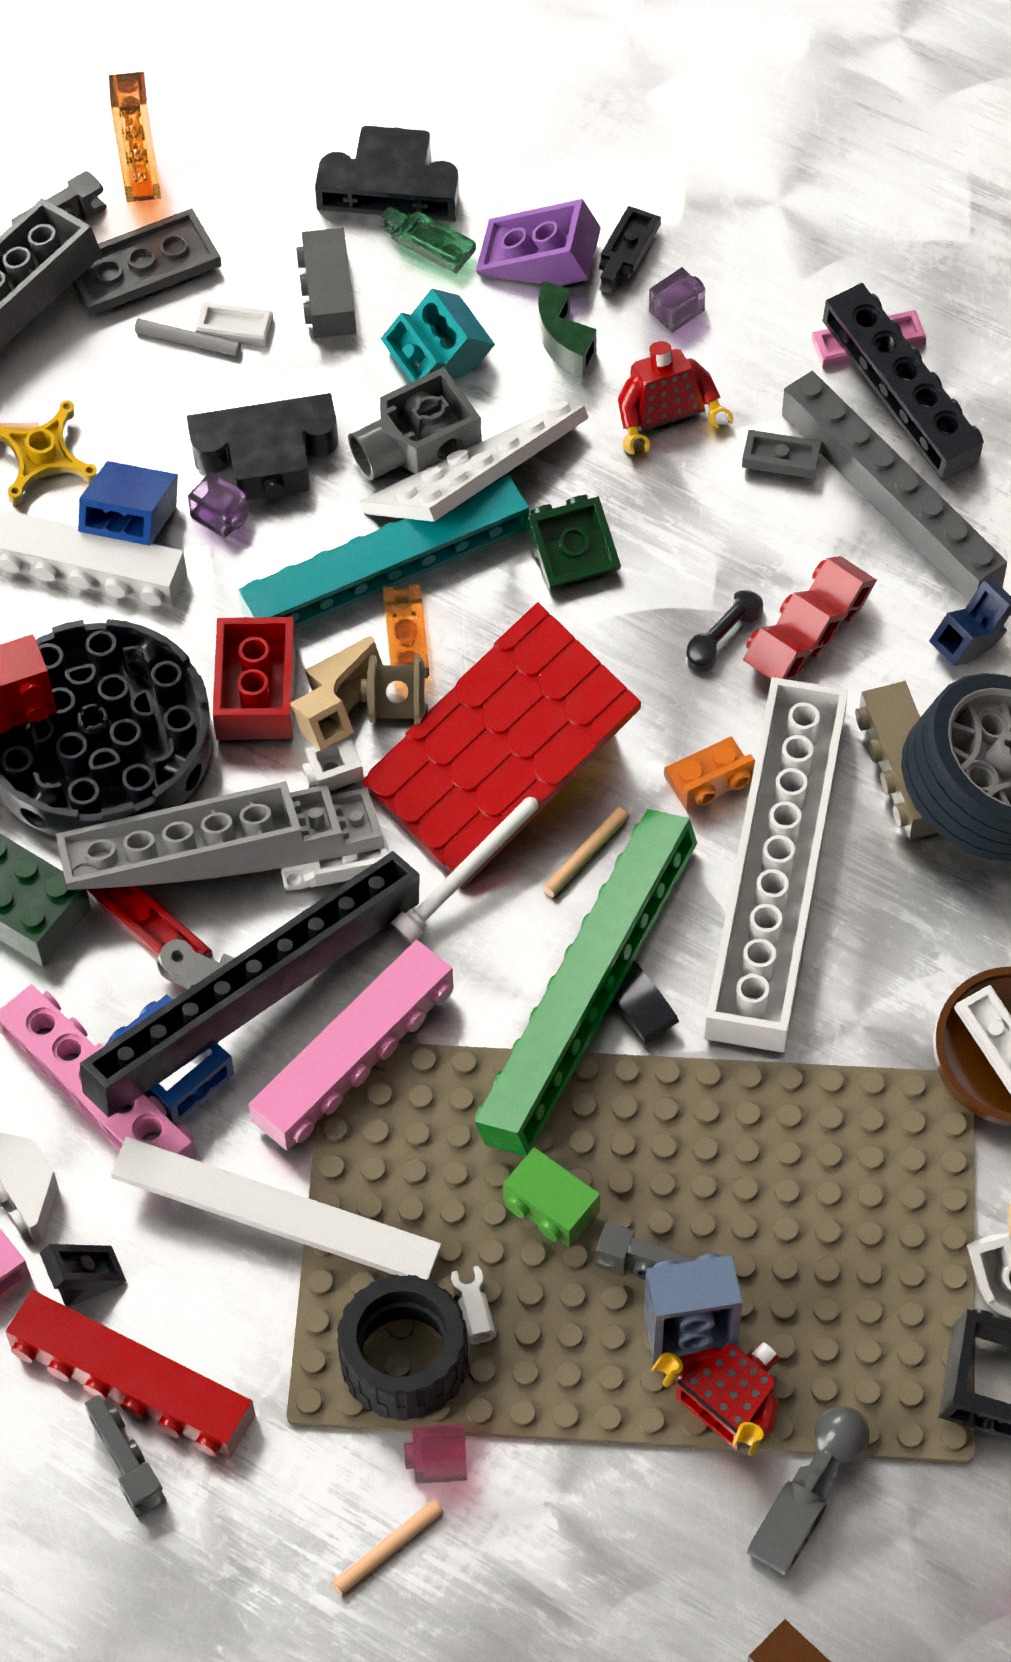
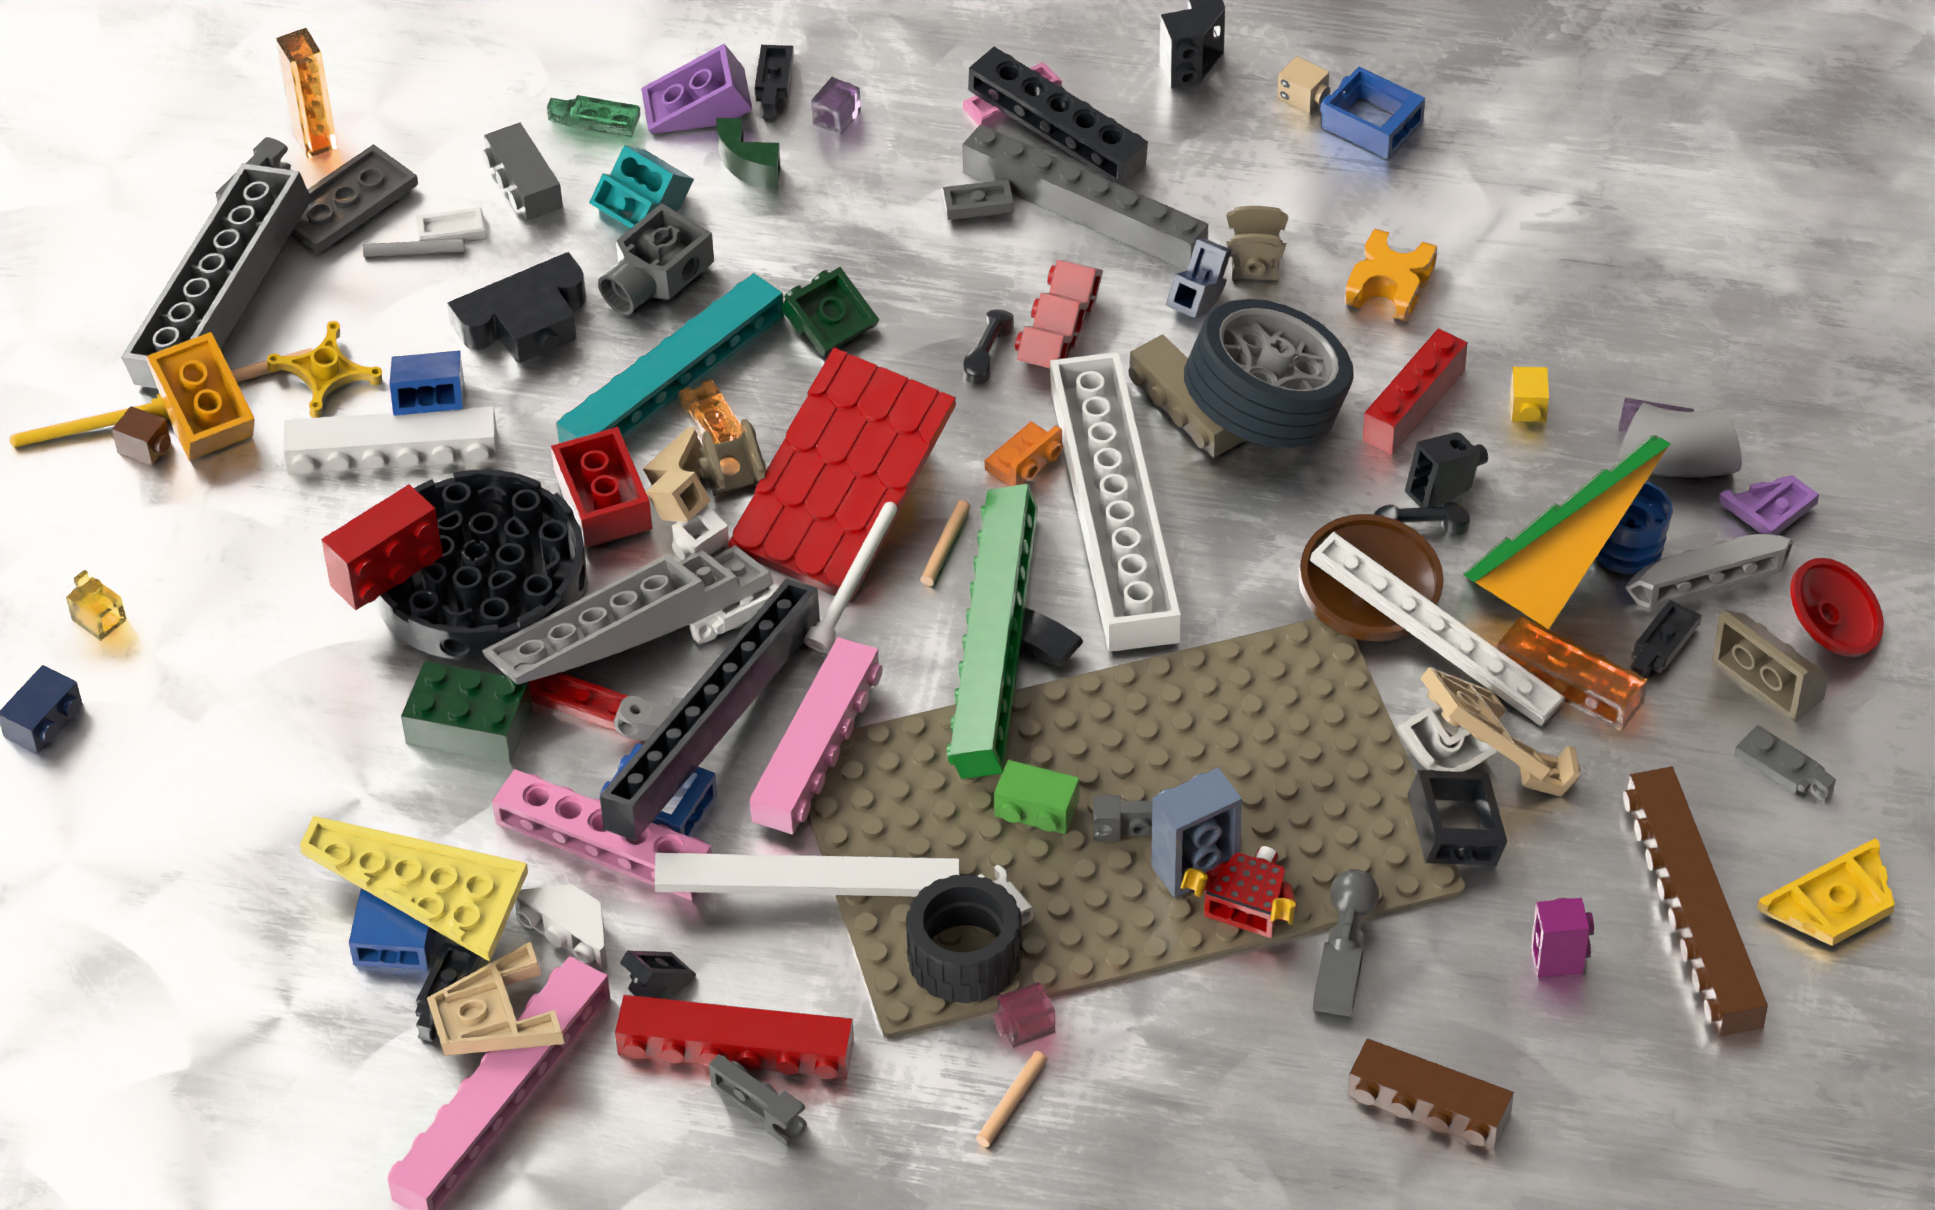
camera: 20 degrees left, 10 degrees down
clear purple brick [187,471,248,538] -> none
black brick [315,125,460,222] -> none
white wing [359,401,589,522] -> none
red torso [617,341,733,455] -> none

